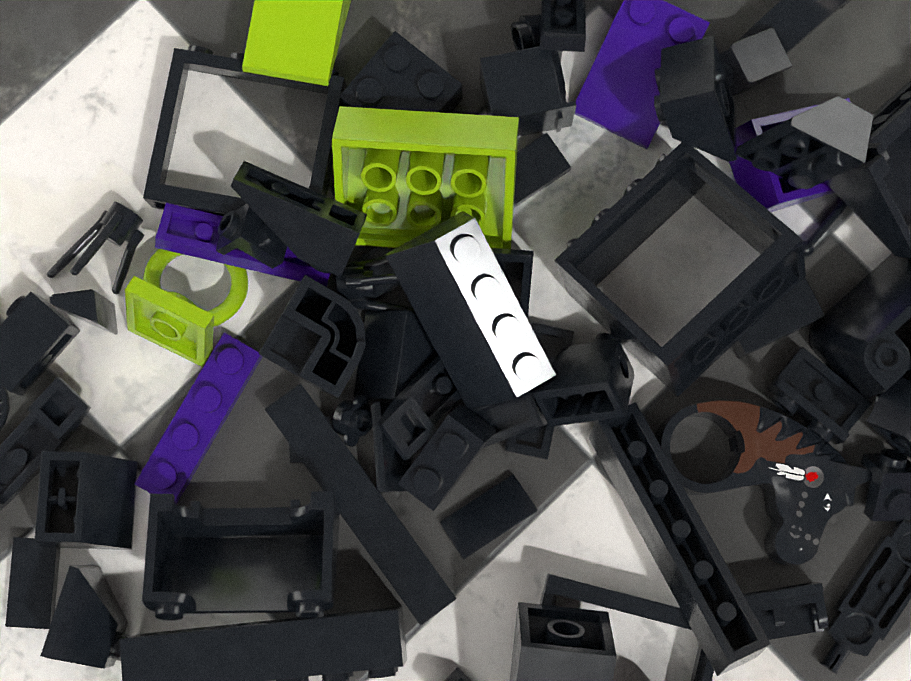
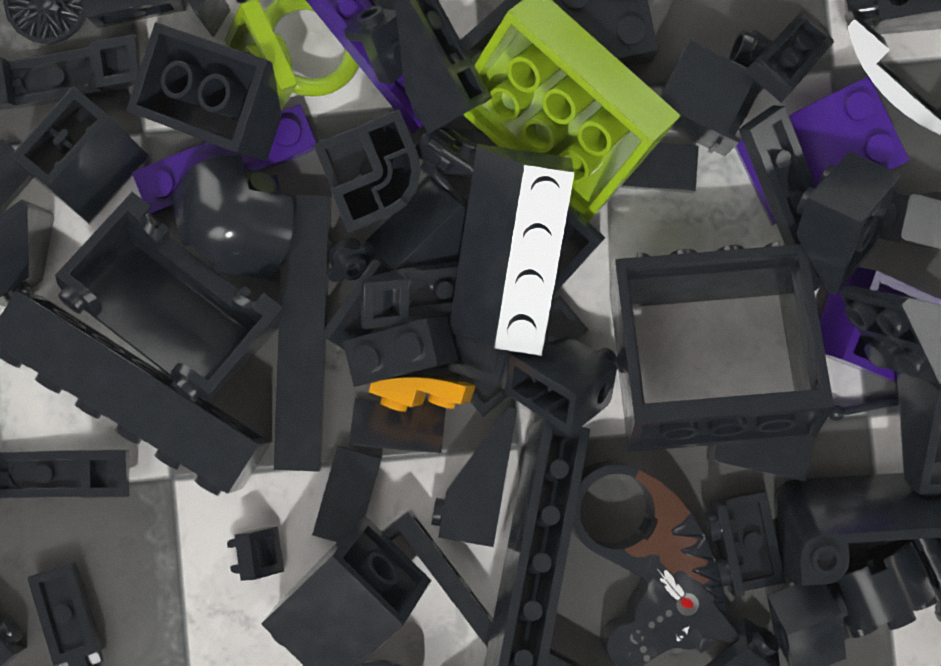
camera: 40 degrees right, 5 degrees up
none -> black slope [126,22,282,161]
none -> black brick [172,155,294,279]
none -> black tile [312,446,382,542]
none -> light orange slope [368,375,476,412]
none -> black slope [431,406,517,547]
none -> black plate [738,105,824,291]

